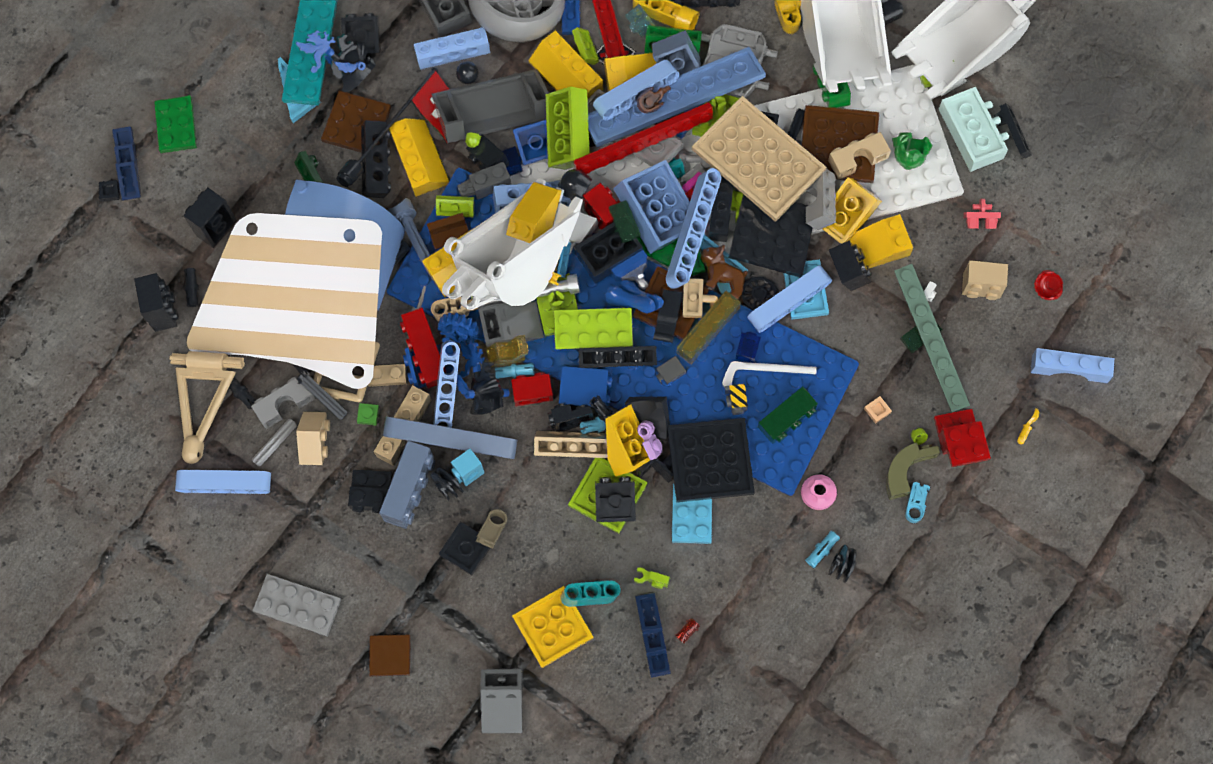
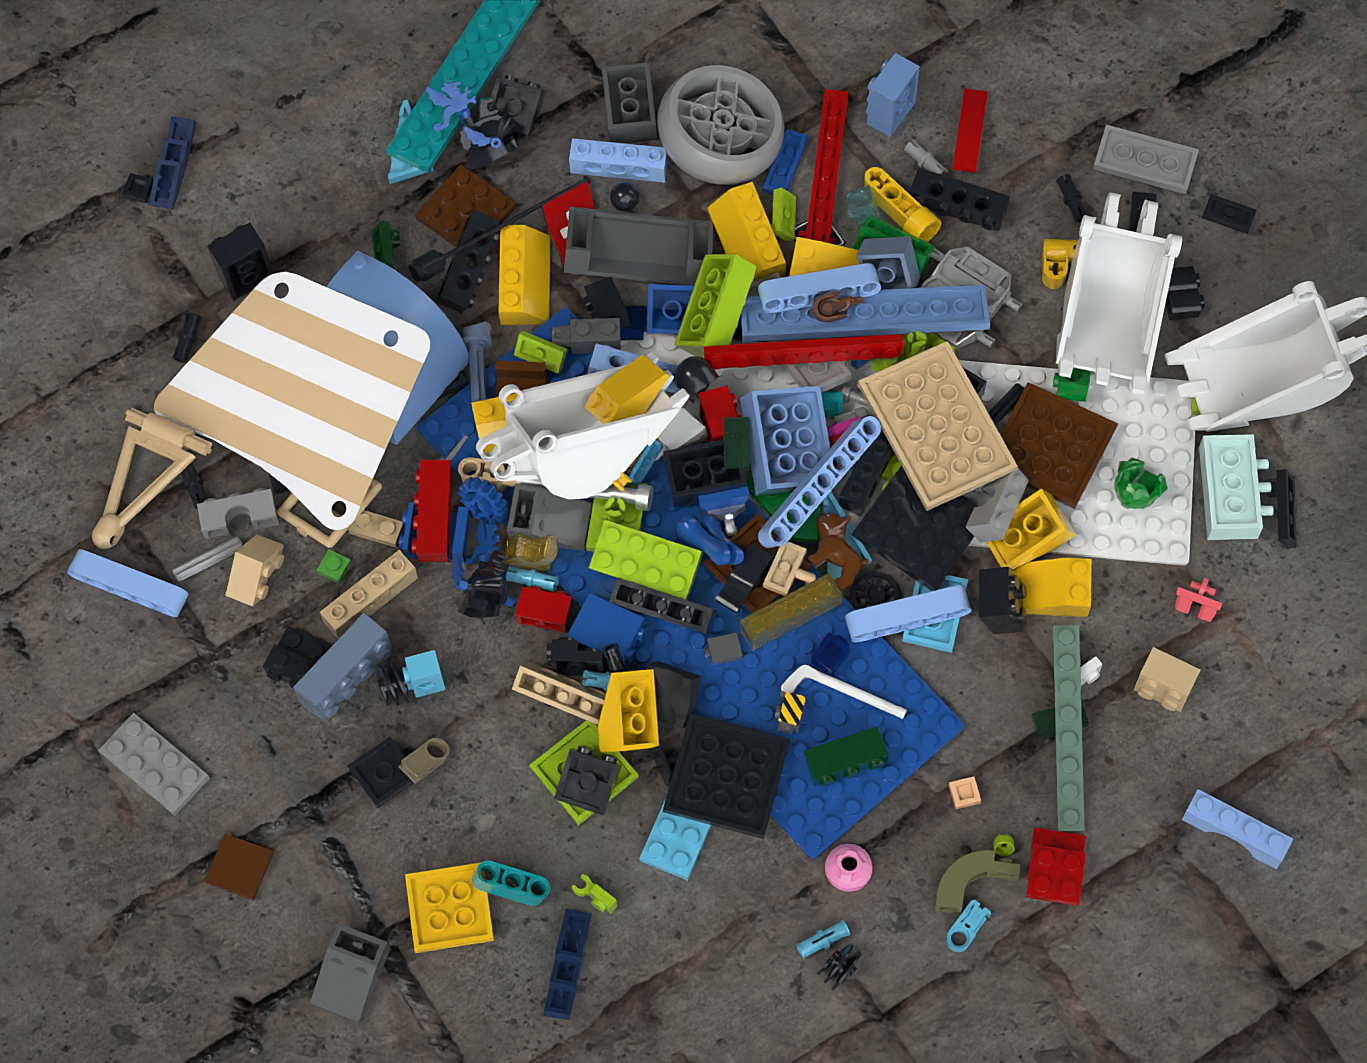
camera: 20 degrees right, 5 degrees down
black brick [134,273,179,332] -> none
green plate [154,96,197,153] -> none
black axle [296,371,347,420] -> none
sand blue beam [383,417,518,459] -> none
light blue beam [433,340,460,428] -> none
lime hinge [465,132,481,148] -> none
lavender plate [637,420,663,460] -> none
clear red pin [675,618,700,644] -> none
tan arch [828,132,891,180] -> none
yellow piece [1017,408,1040,444] -> none
red hair [1034,270,1064,301] -> none

